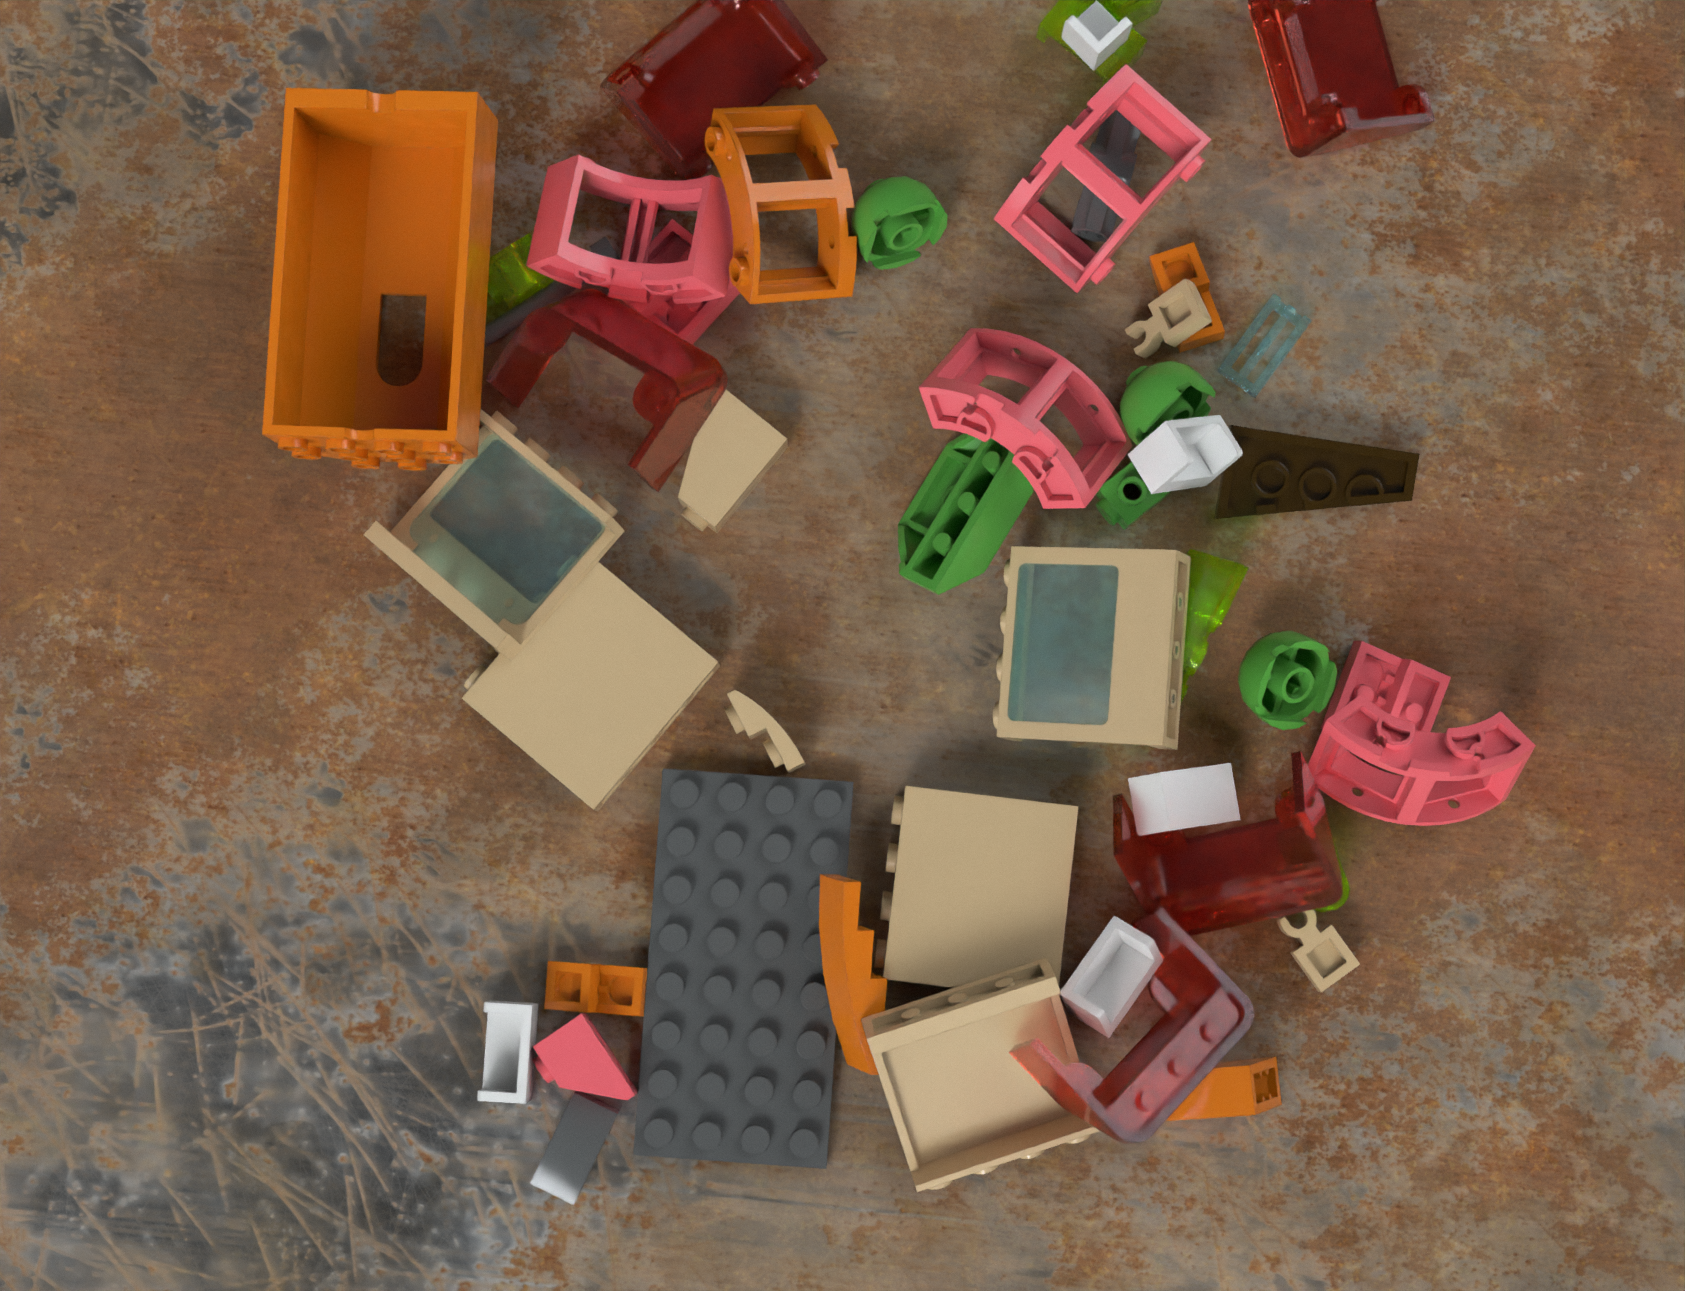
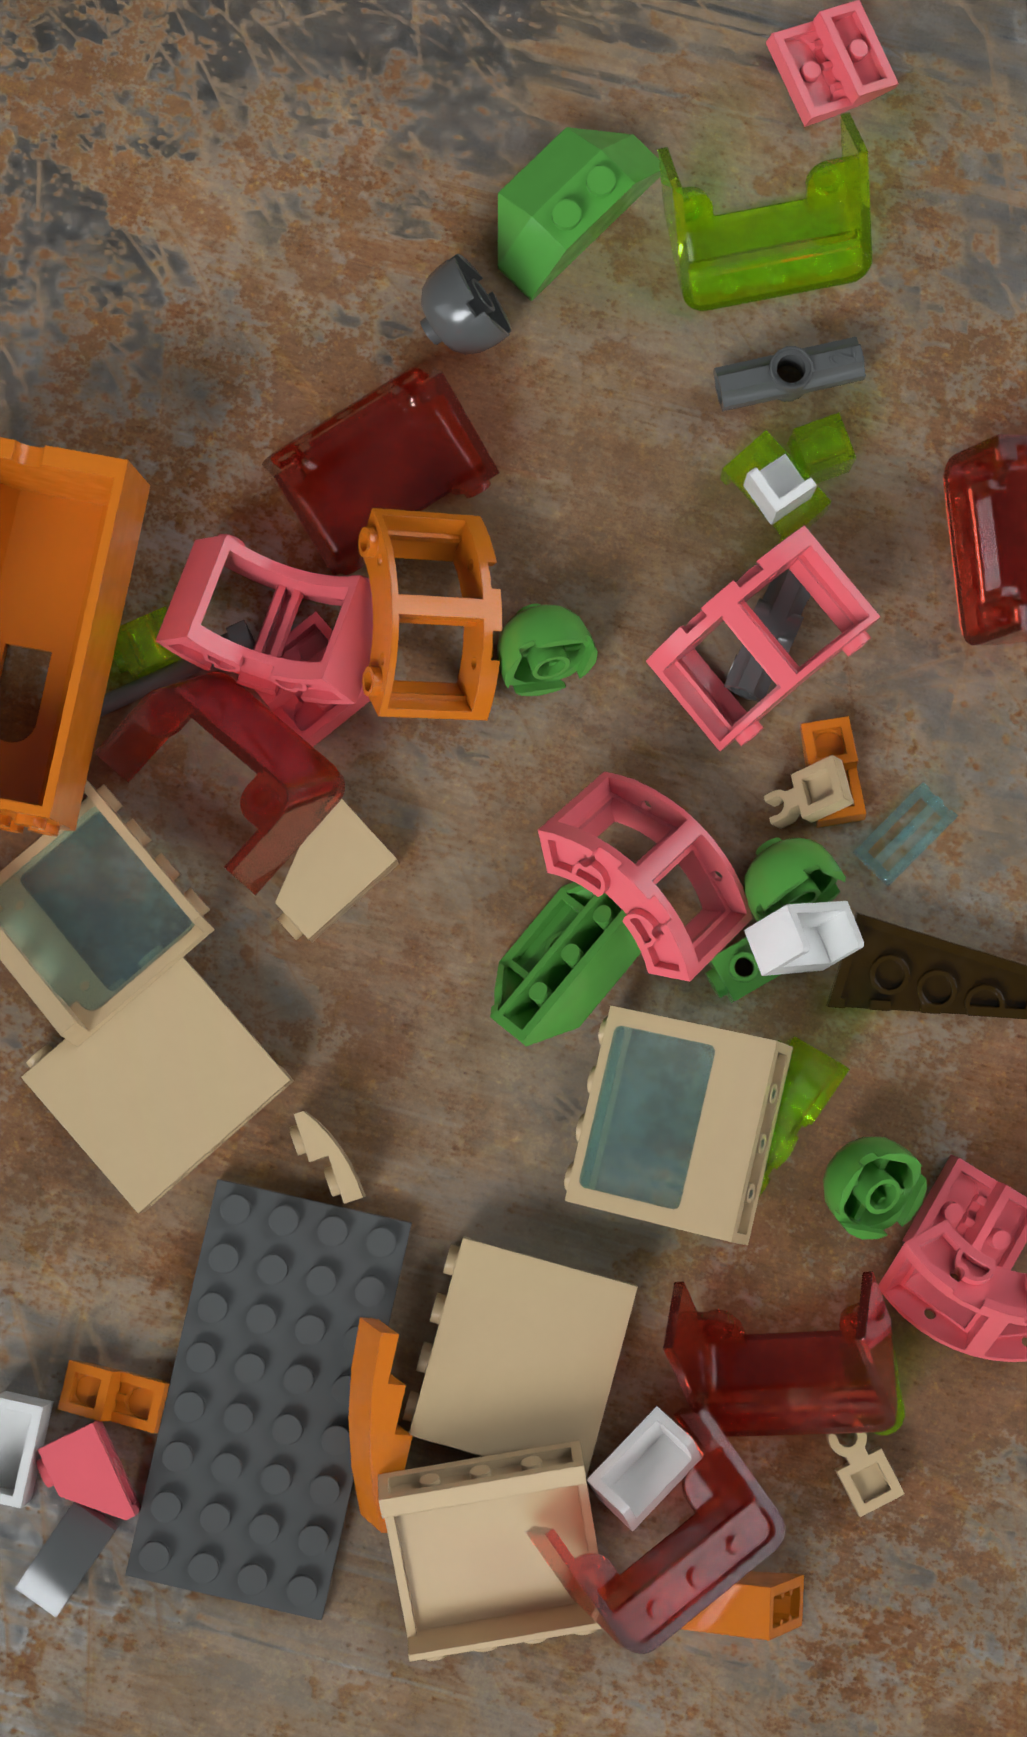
camera: 10 degrees right, 0 degrees up
white panel [1128,763,1241,836] -> none

